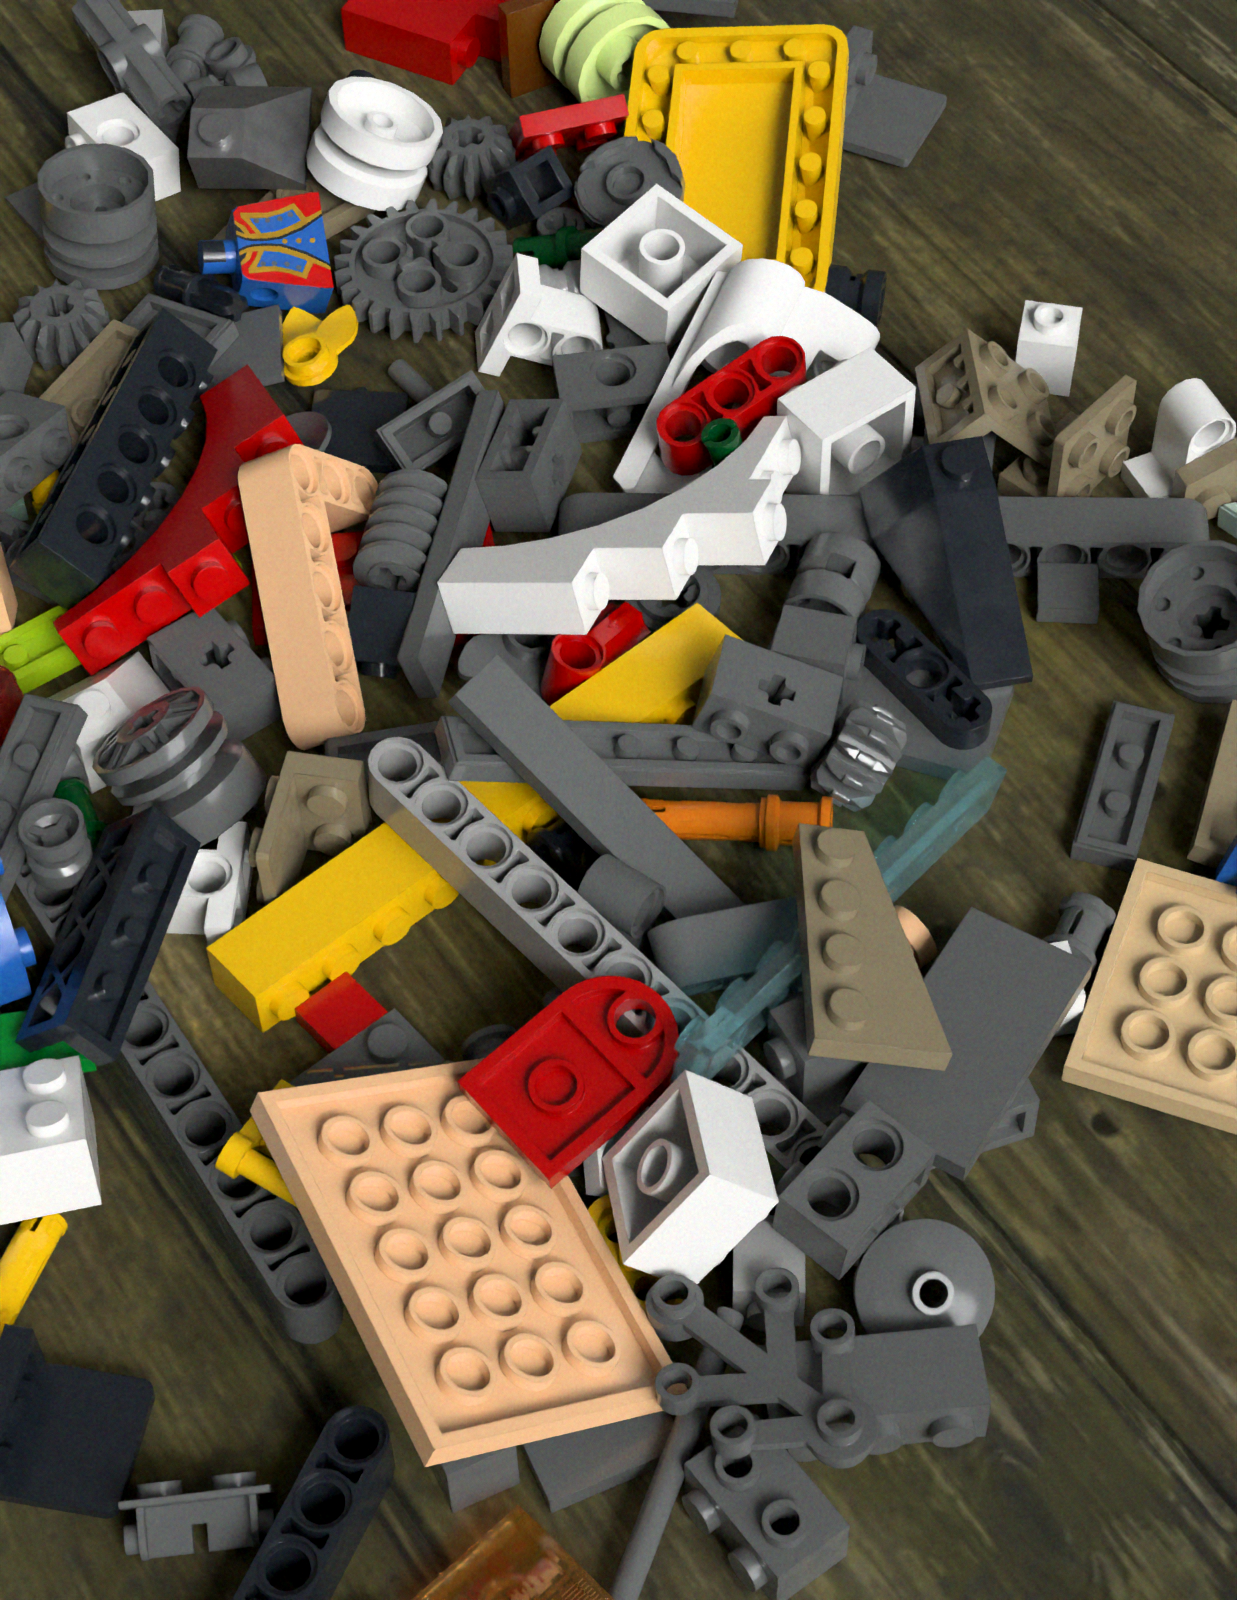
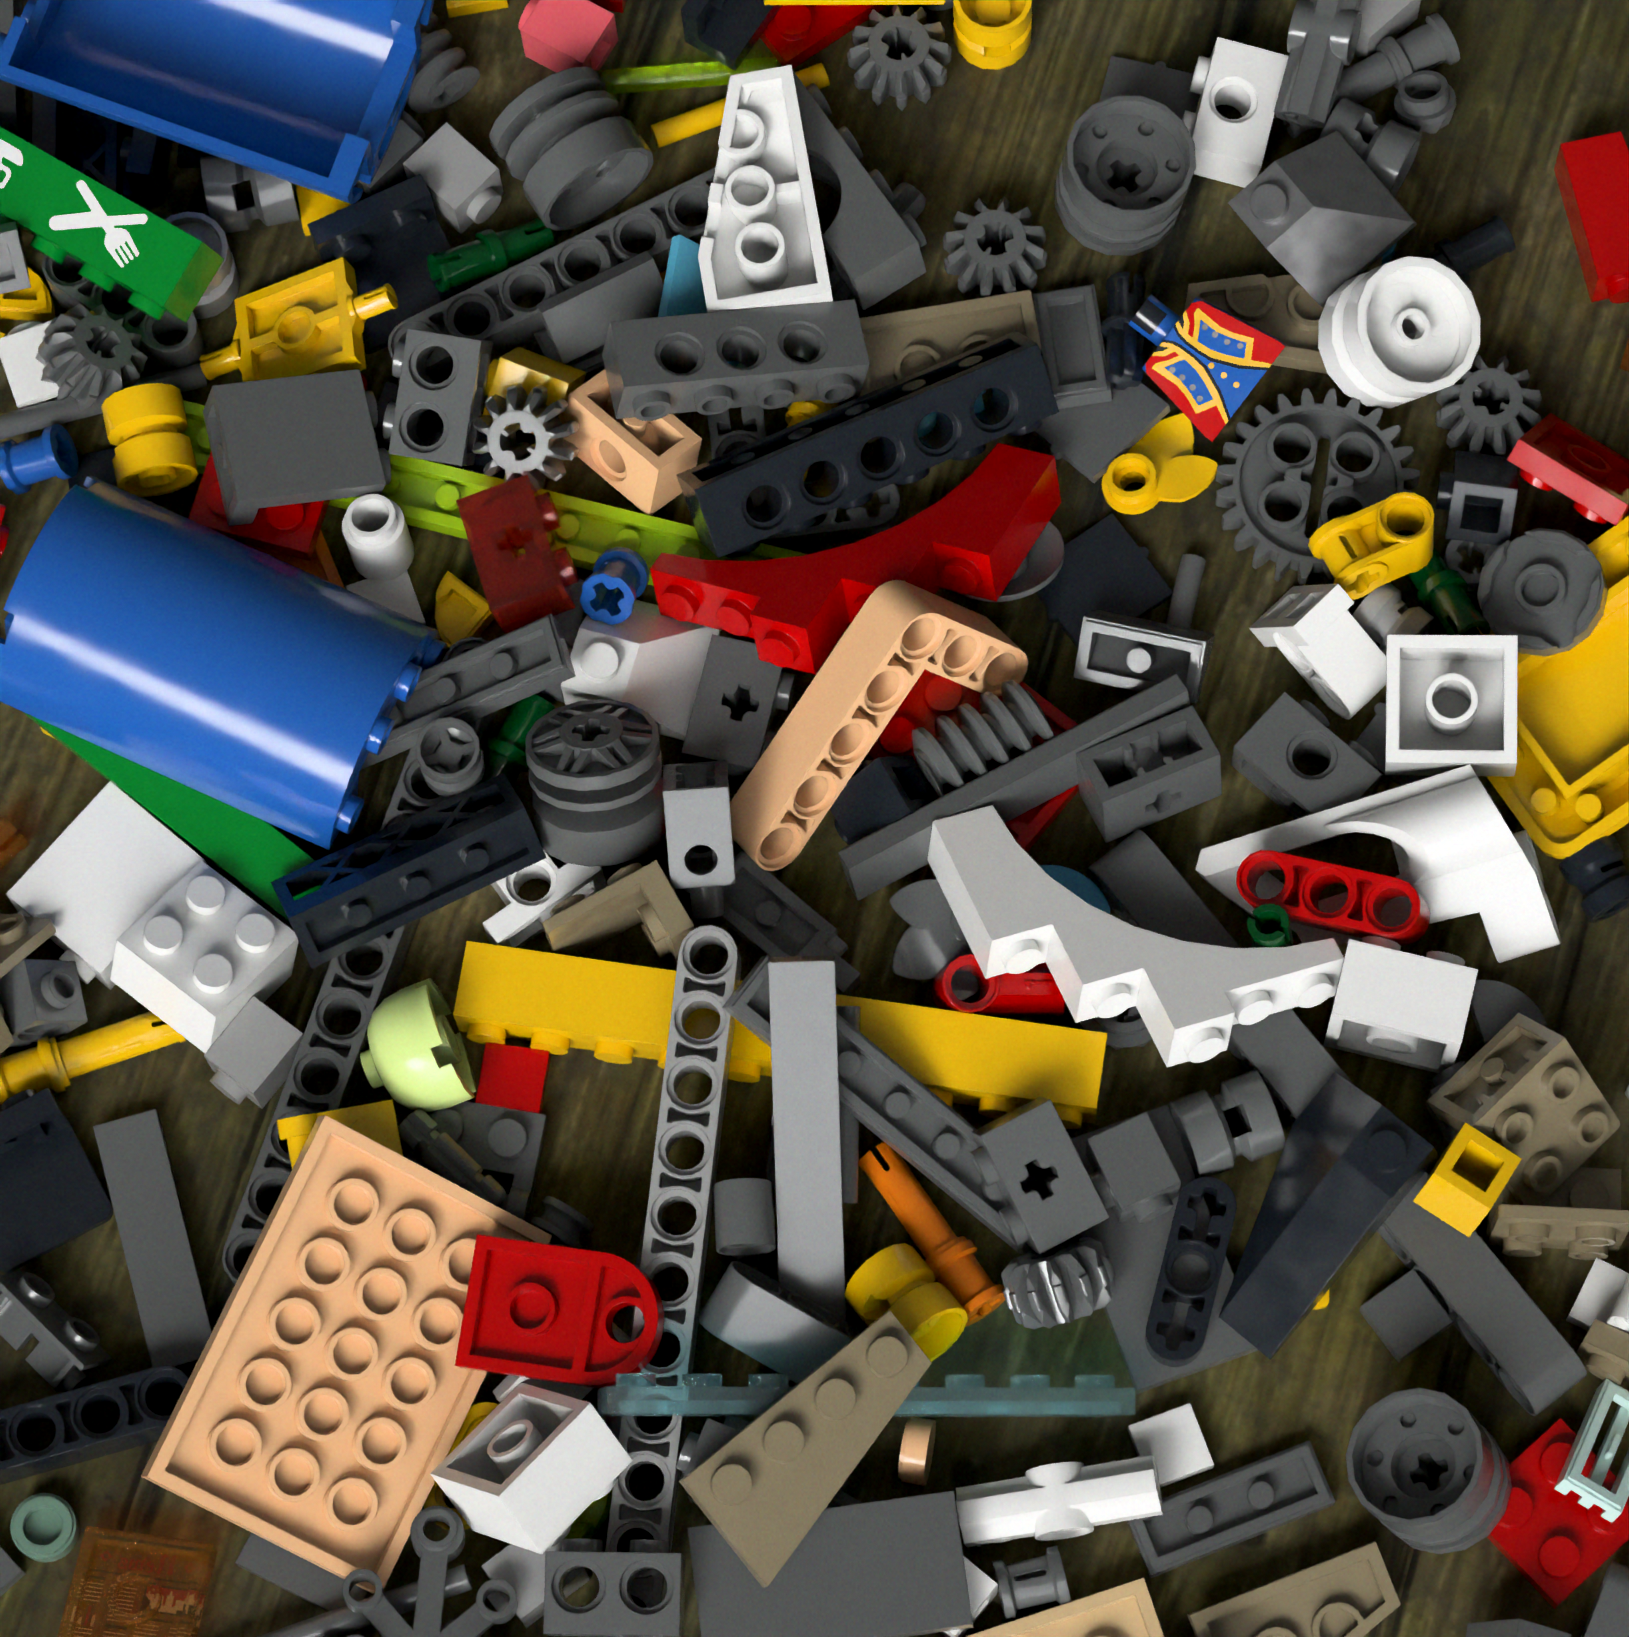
camera: 55 degrees right, 20 degrees up
none -> dark grey tile [93,1109,213,1370]
none -> light grey brick [204,996,303,1109]
none -> yellowish green cylinder [360,978,476,1112]
none -> blue bush [580,547,649,625]
none -> torso [663,760,735,919]
none -> yellow wheel [845,1243,968,1362]
none -> white piece [956,1455,1163,1547]
none -> white tile [1128,1403,1214,1488]
none -> yellow piece [1308,492,1434,600]
none -> yellow brick [1413,1122,1522,1237]

